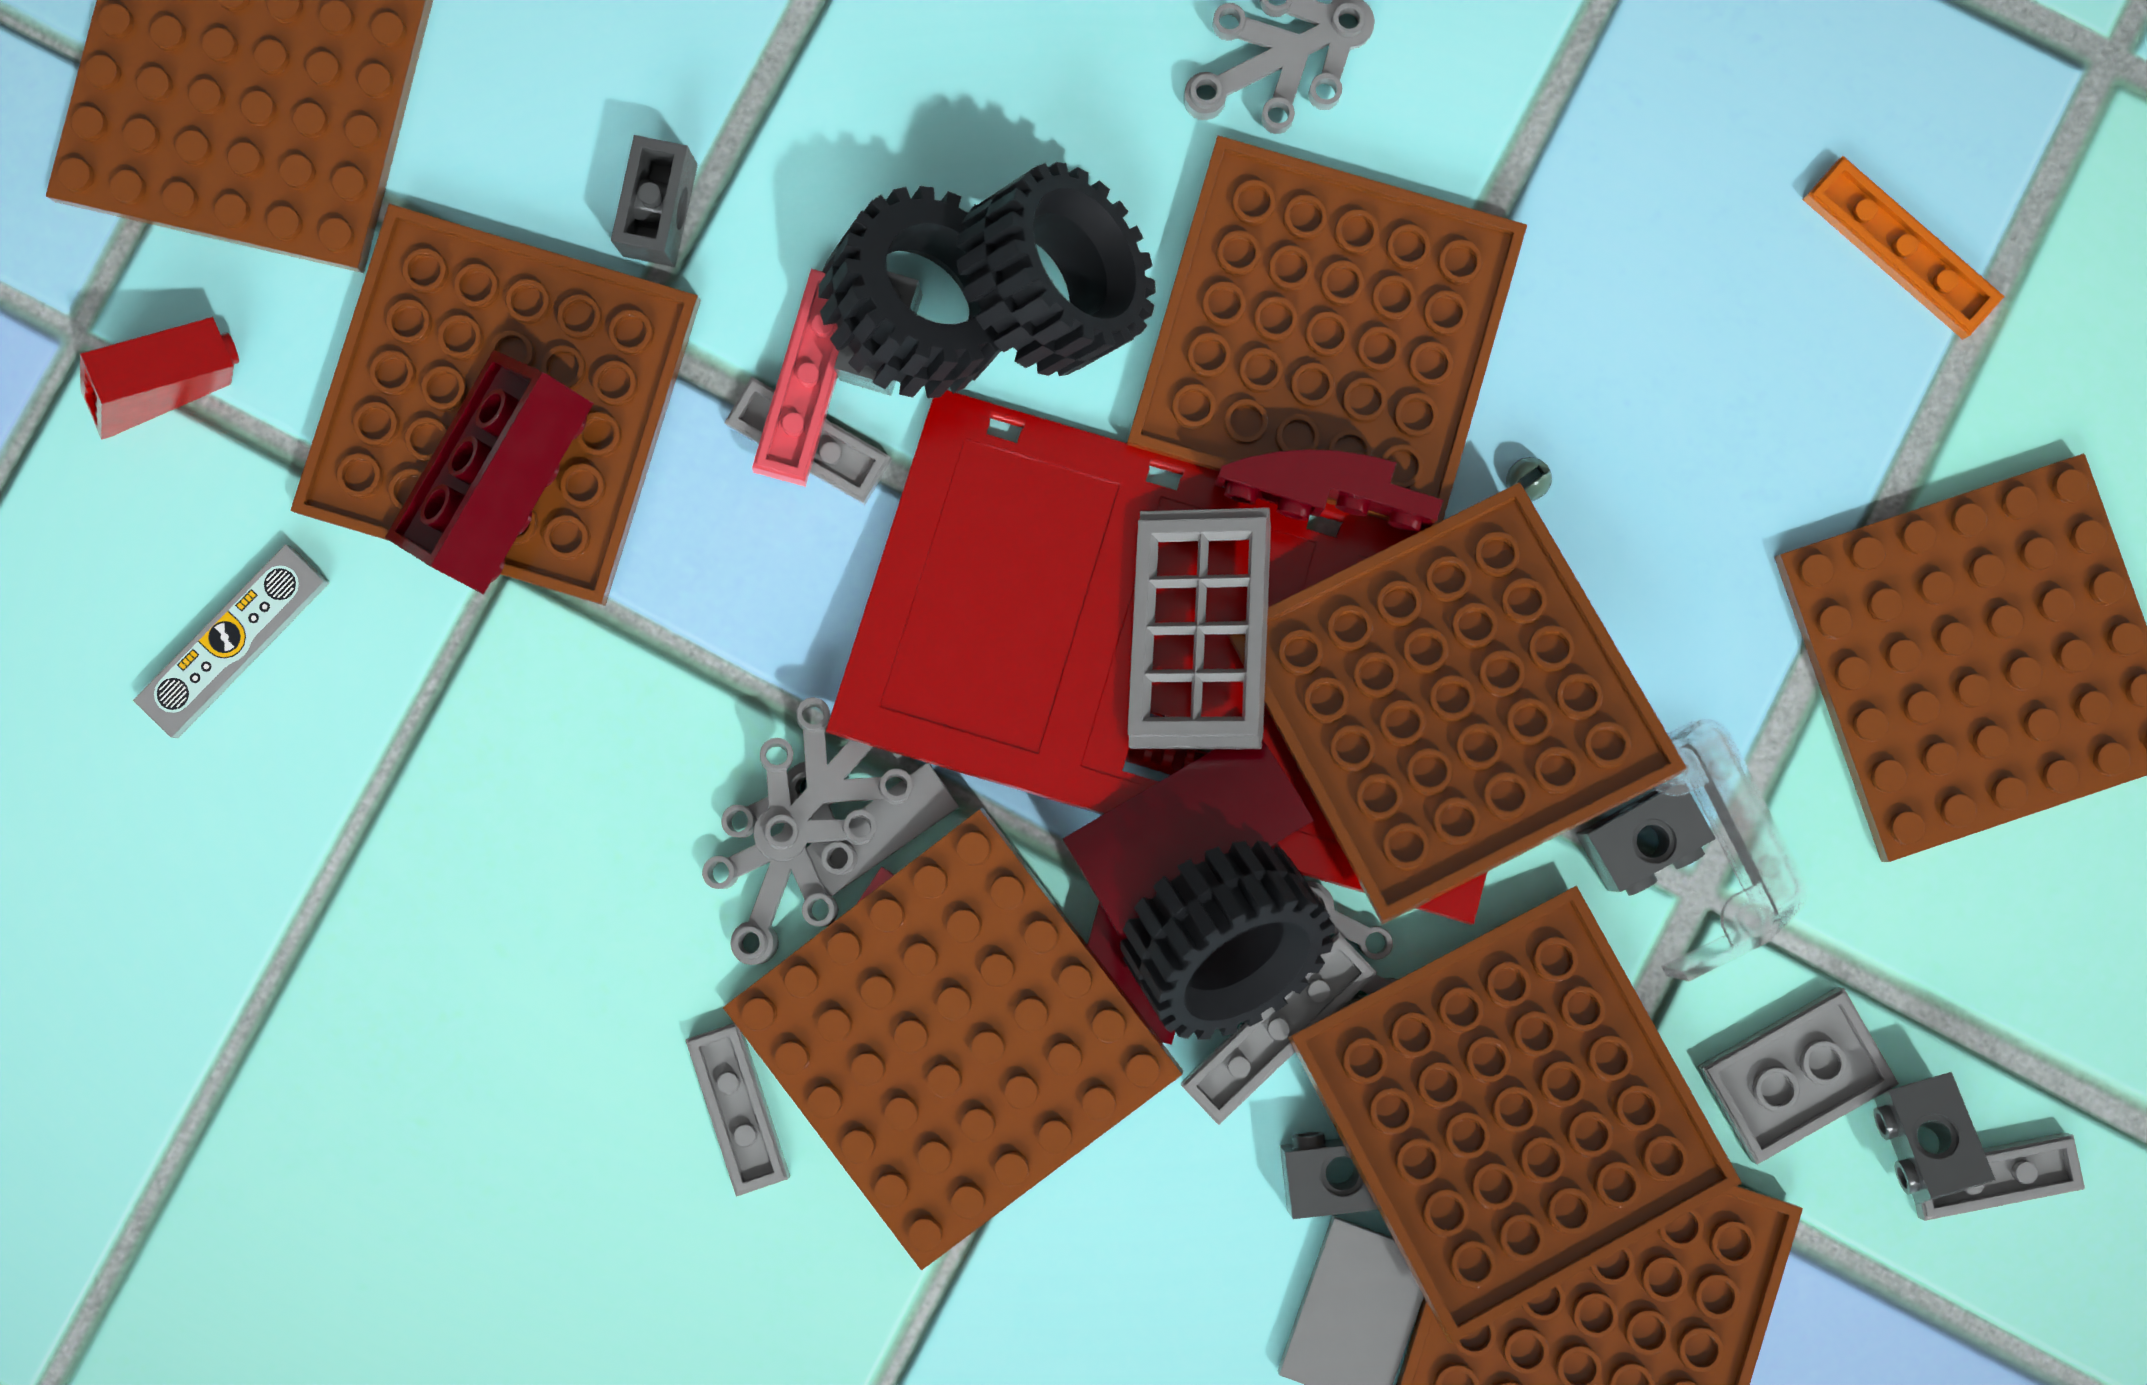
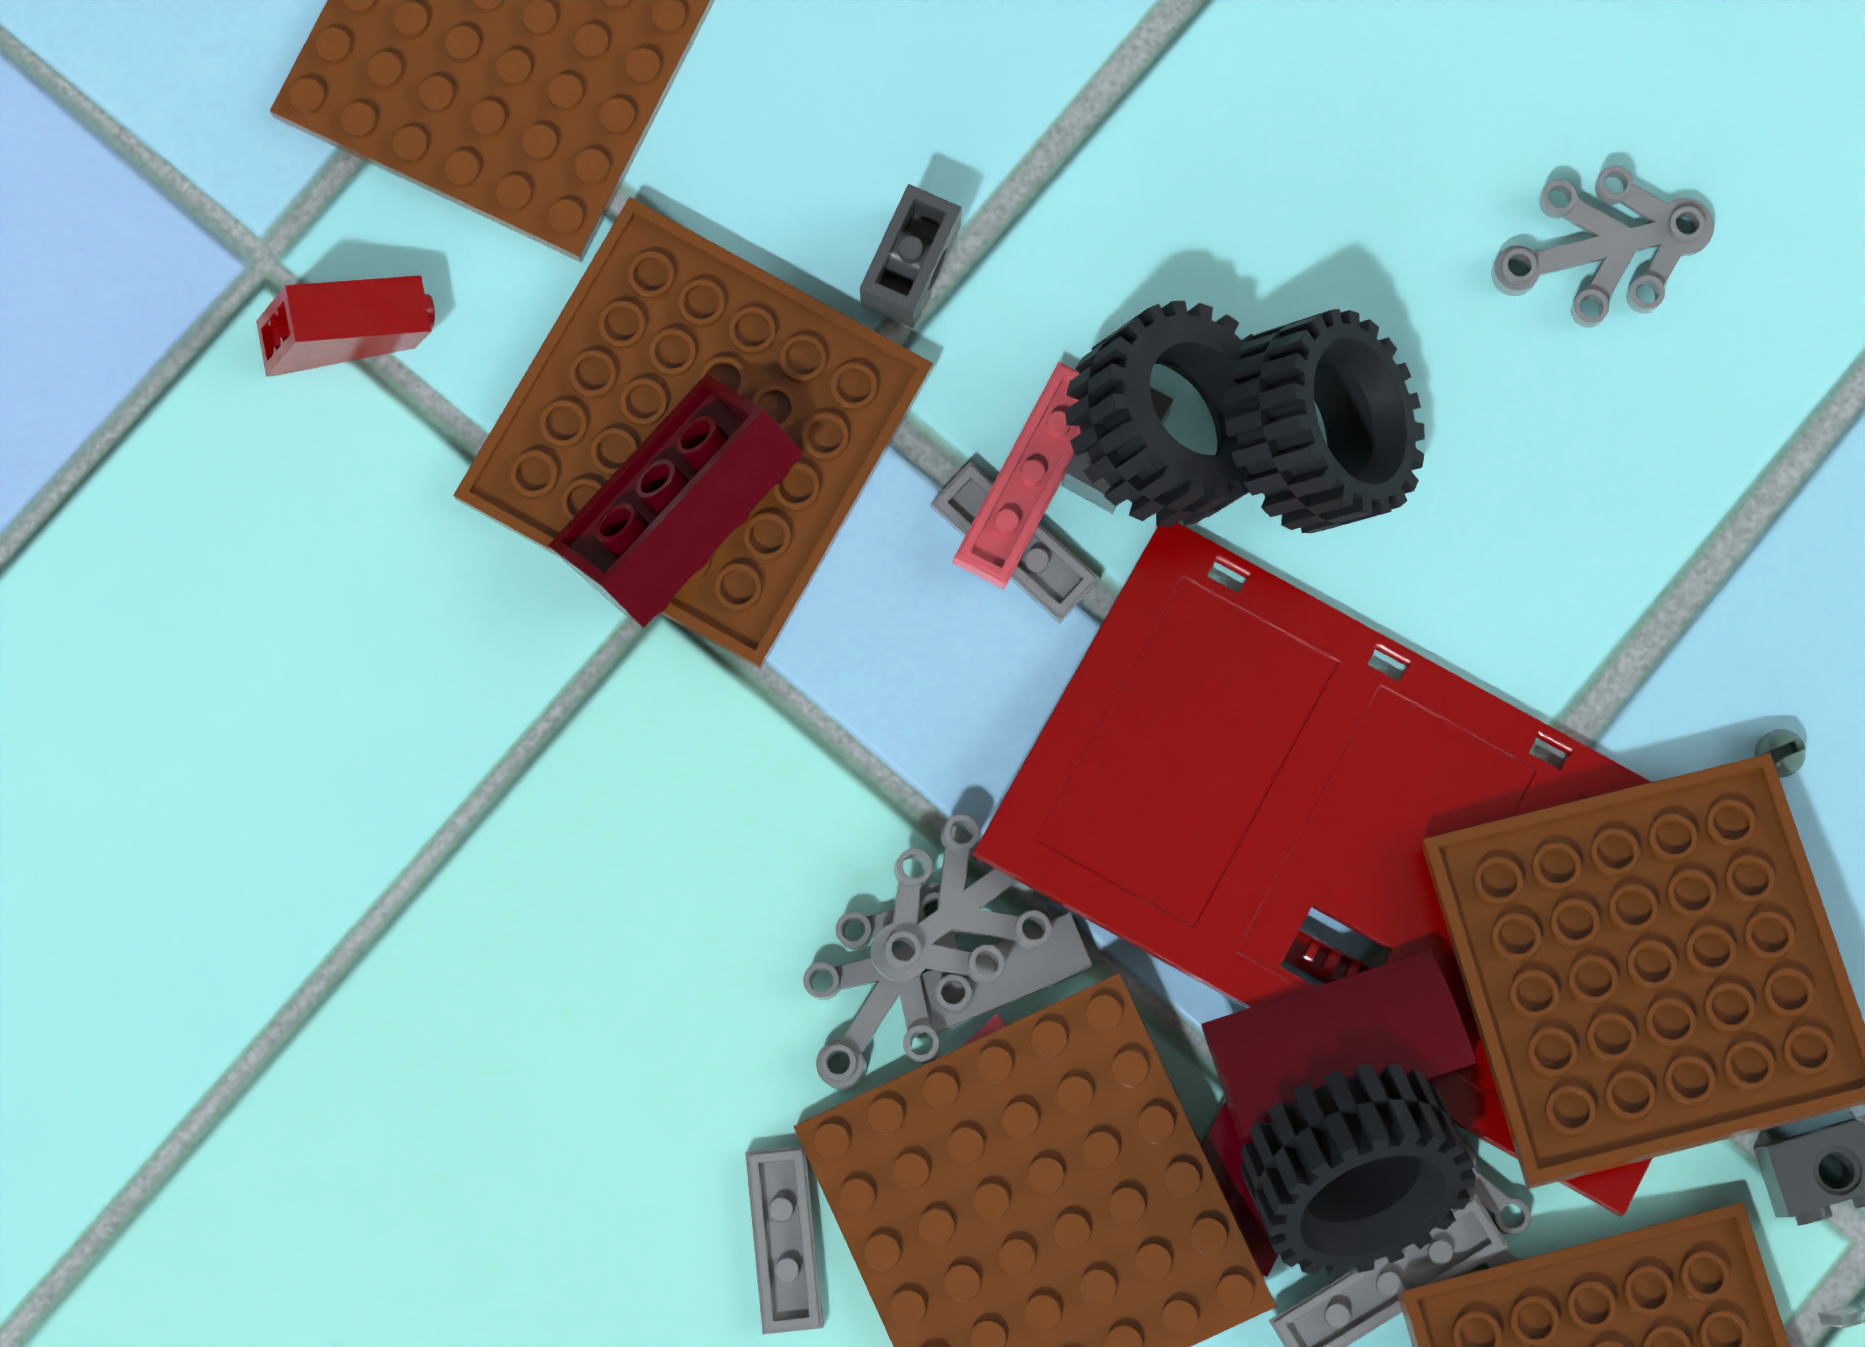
camera: 15 degrees right, 5 degrees down
tile [133,544,330,739] -> none
dark orange plate [1127,135,1527,531] -> none
light grey piece [1128,508,1271,749] -> none
dark red slope [1215,449,1443,533] -> none

